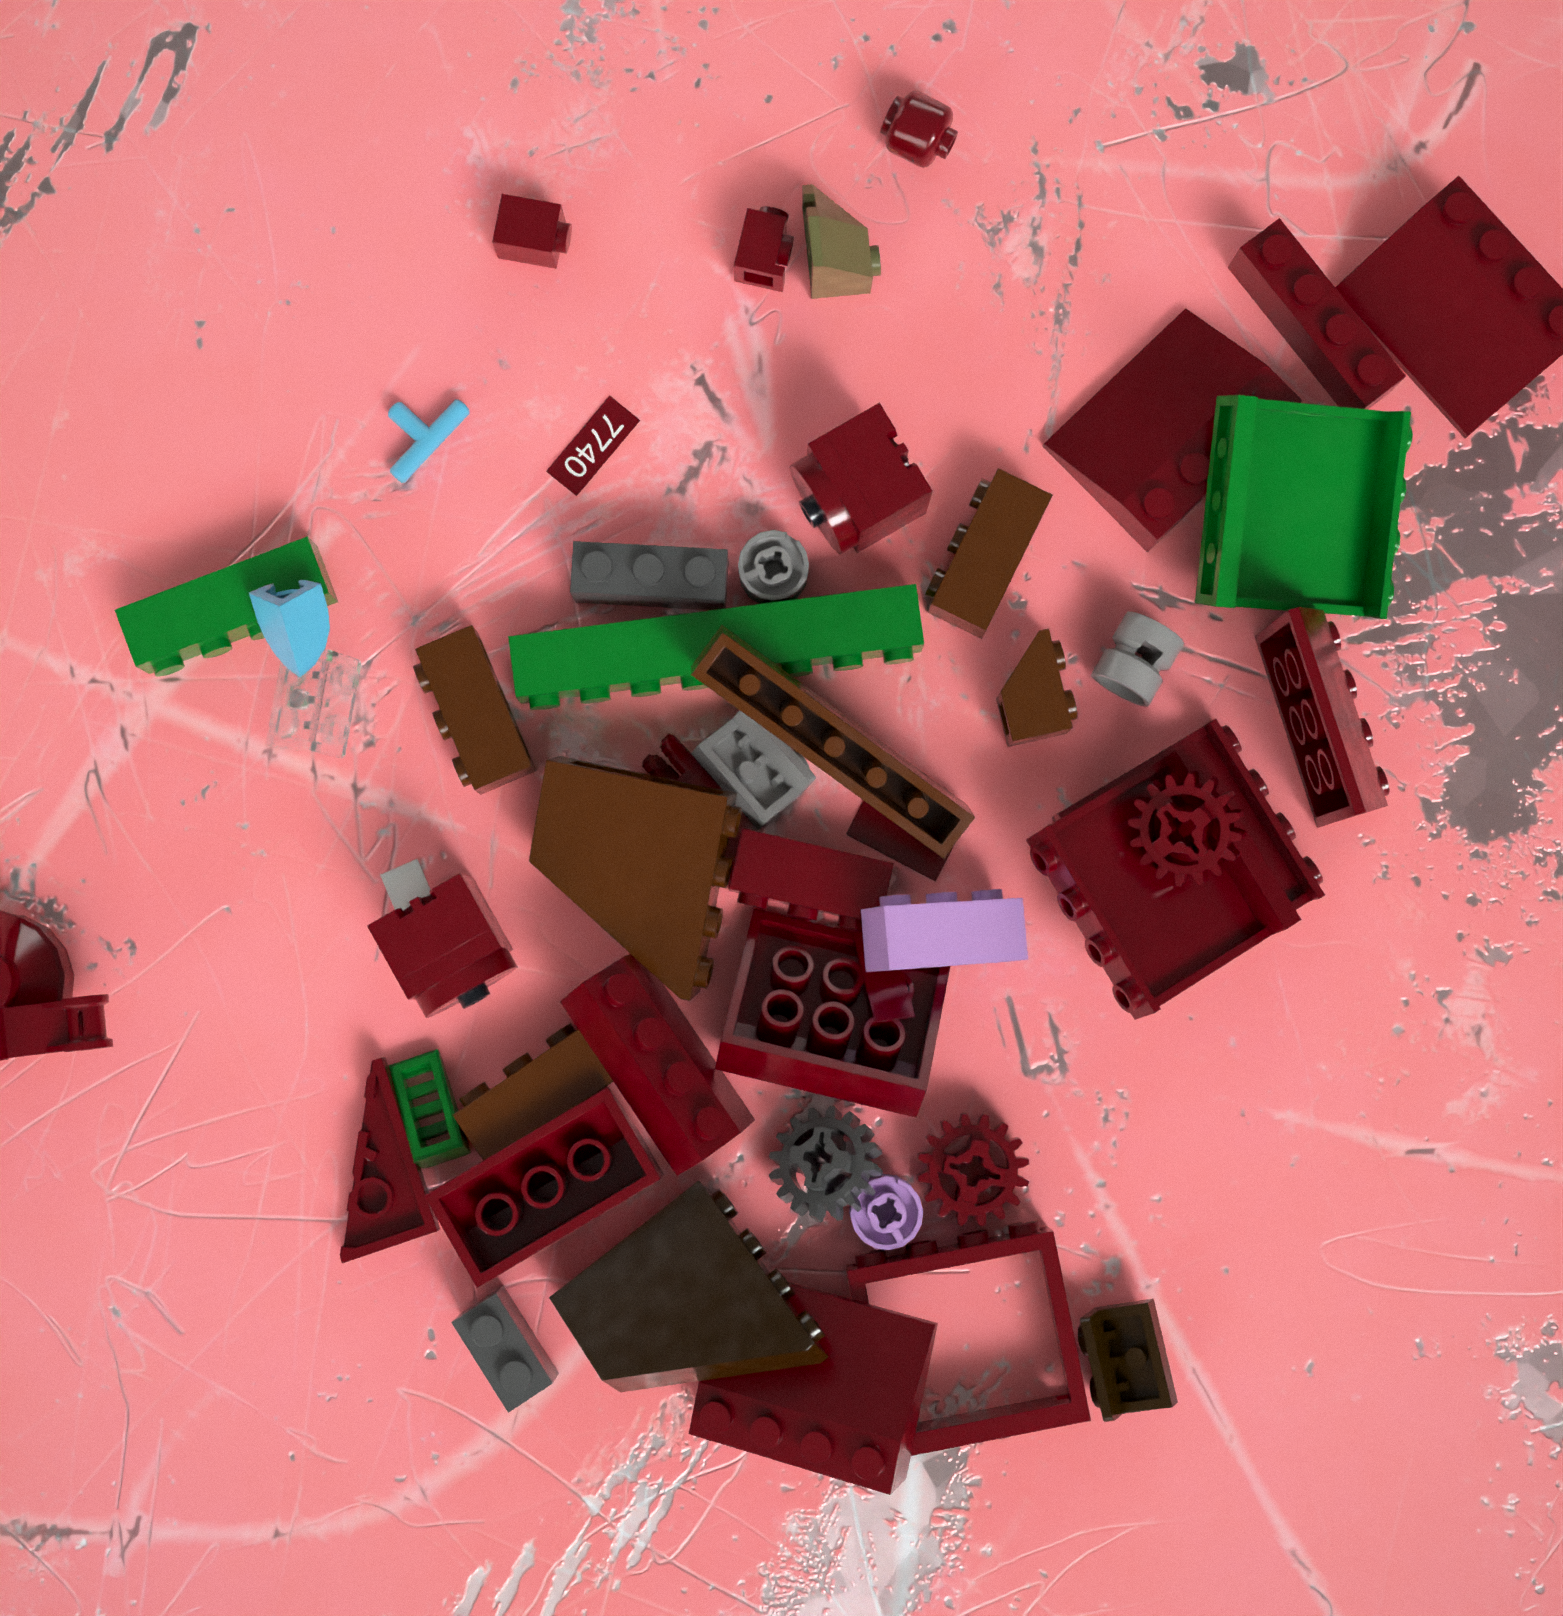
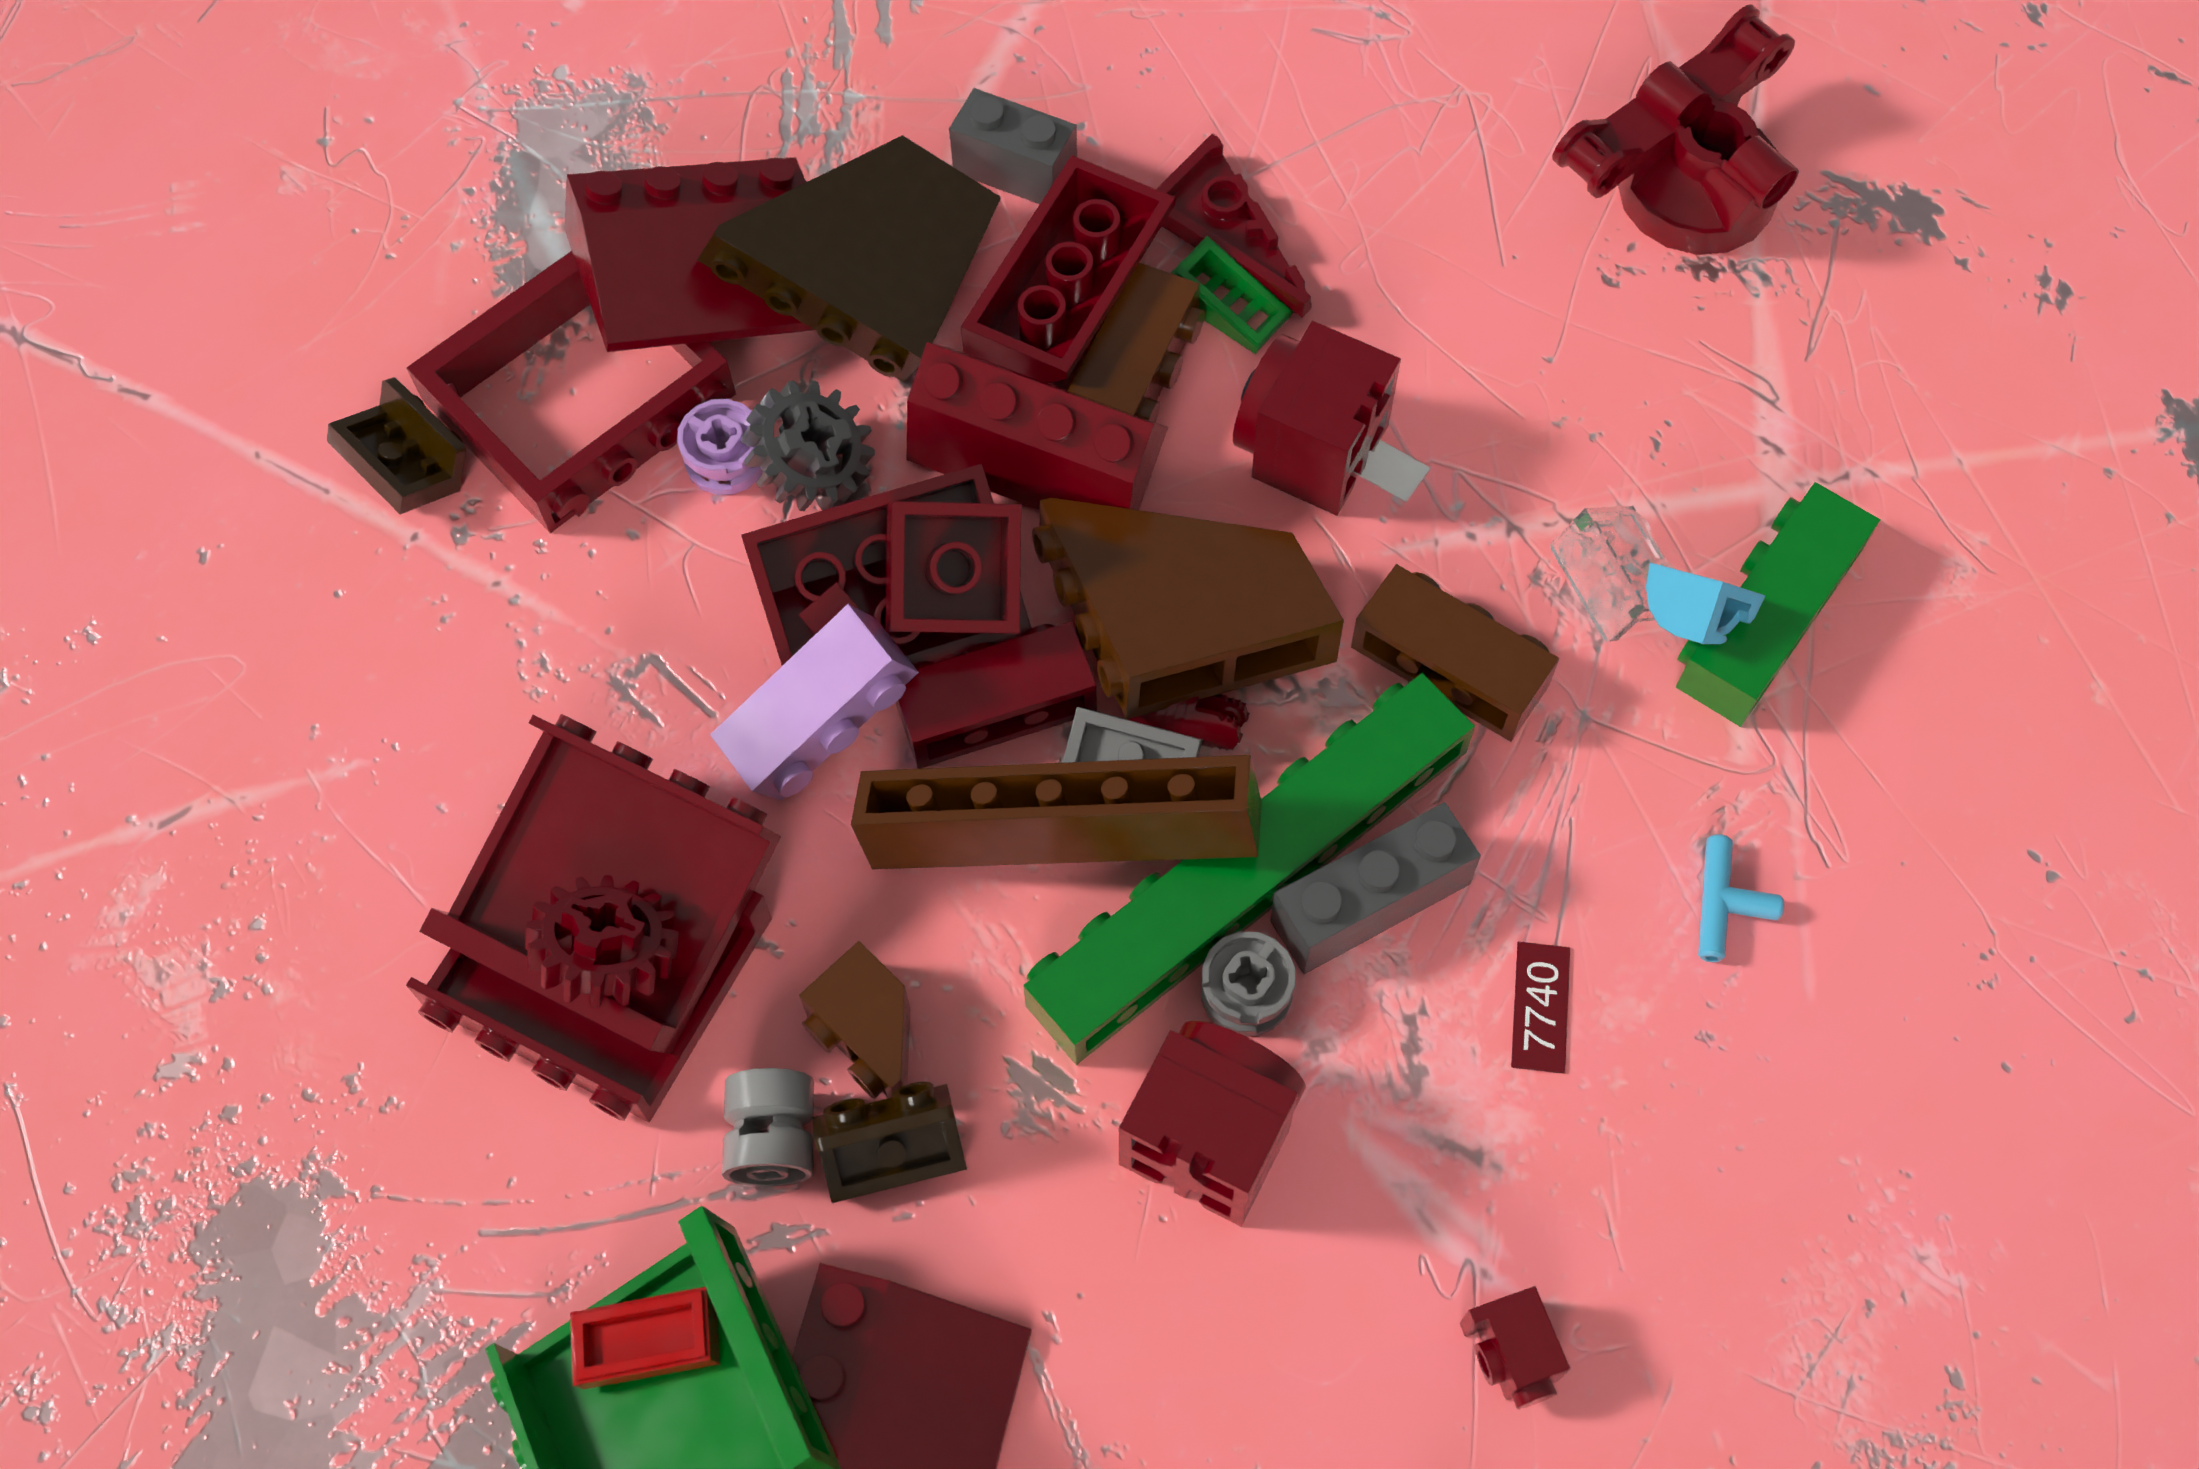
camera: 150 degrees right, 20 degrees down
dark red brick [492,194,572,269] -> none
olive slope [802,184,881,299] -> none
dark red gear [916,1113,1030,1227] -> none
reddish brown brick [925,468,1053,639] -> none
dark red slope [1254,607,1390,828] -> none
none -> red tile [570,1287,720,1390]
none -> dark brown bracket [812,1082,967,1203]
none -> dark red brick [886,501,1022,634]

